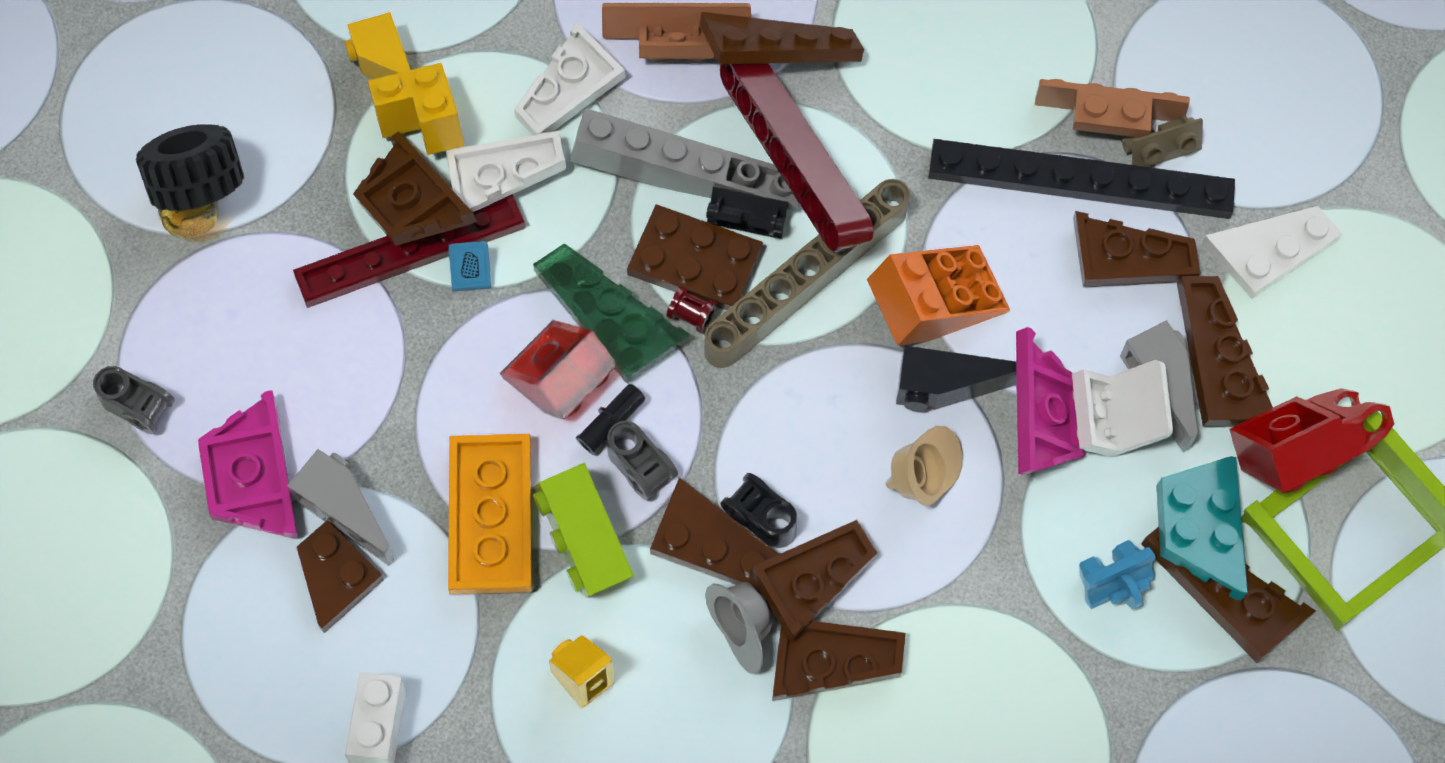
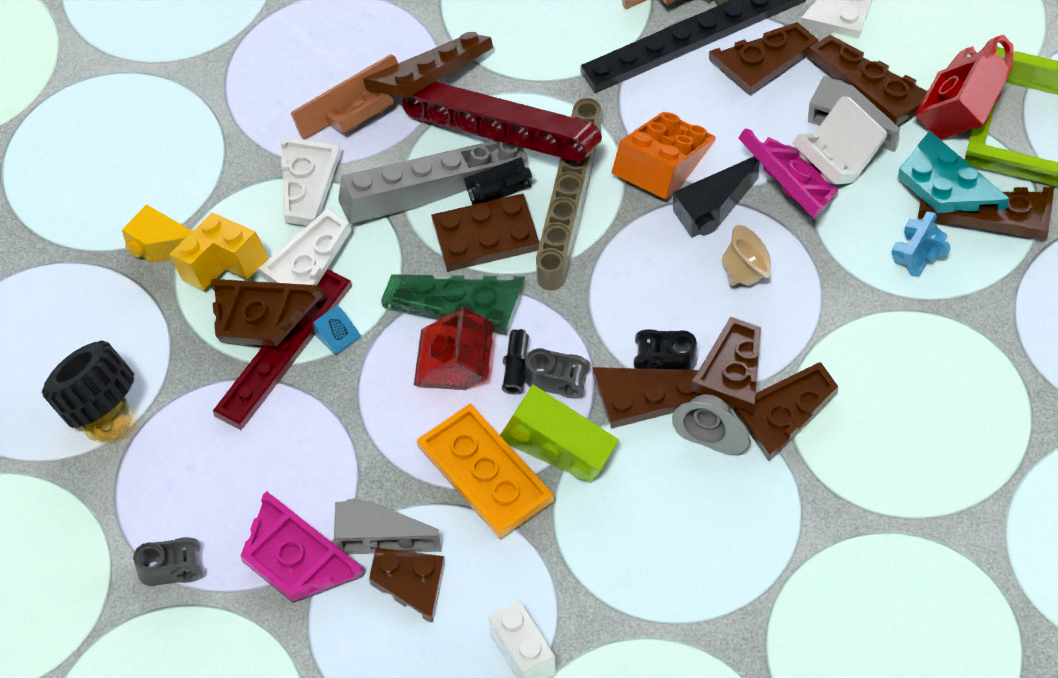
camera: 30 degrees left, 10 degrees down
yellow slope [549,635,614,709] -> none
dark red bush [666,286,717,334] -> none

